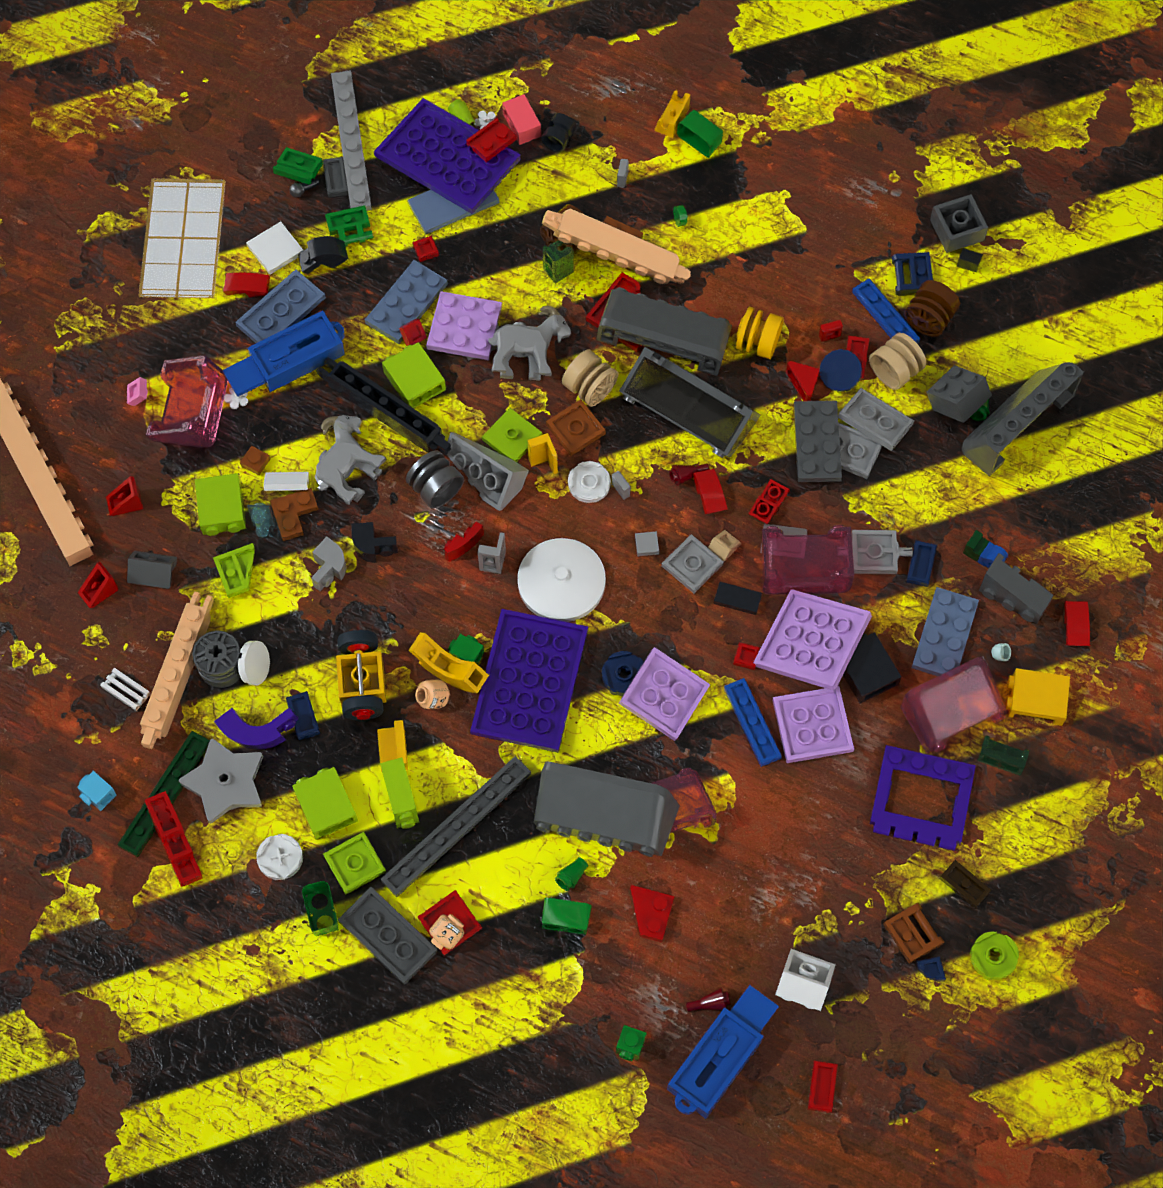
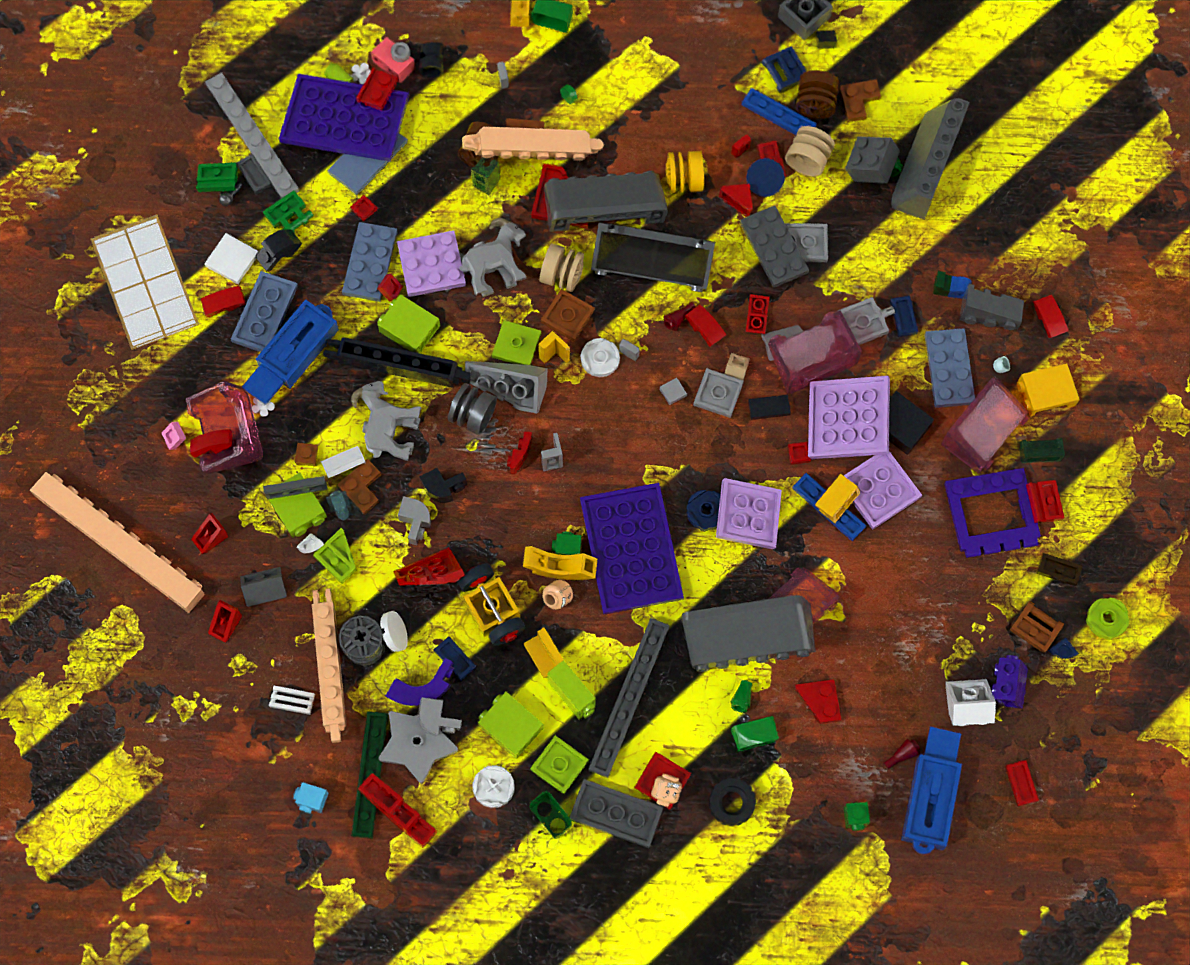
camera: 25 degrees left, 5 degrees up
white dish [518,538,606,622] -> none
light grey tile [838,388,914,451] -> none
none -> red slope [190,429,232,458]
none -> dark grey tile [263,476,327,499]
none -> white tile [297,533,324,553]
none -> light grey tile [391,42,410,62]
none -> red plate [393,547,465,586]
none -> light grey brick [418,698,462,736]
none -> black tyre [709,778,756,826]
none -> yellow hinge [815,474,860,523]
none -> dark orange plate [839,79,881,123]
none -> dark purple brick [992,655,1028,709]
none -> red plate [1026,480,1065,523]

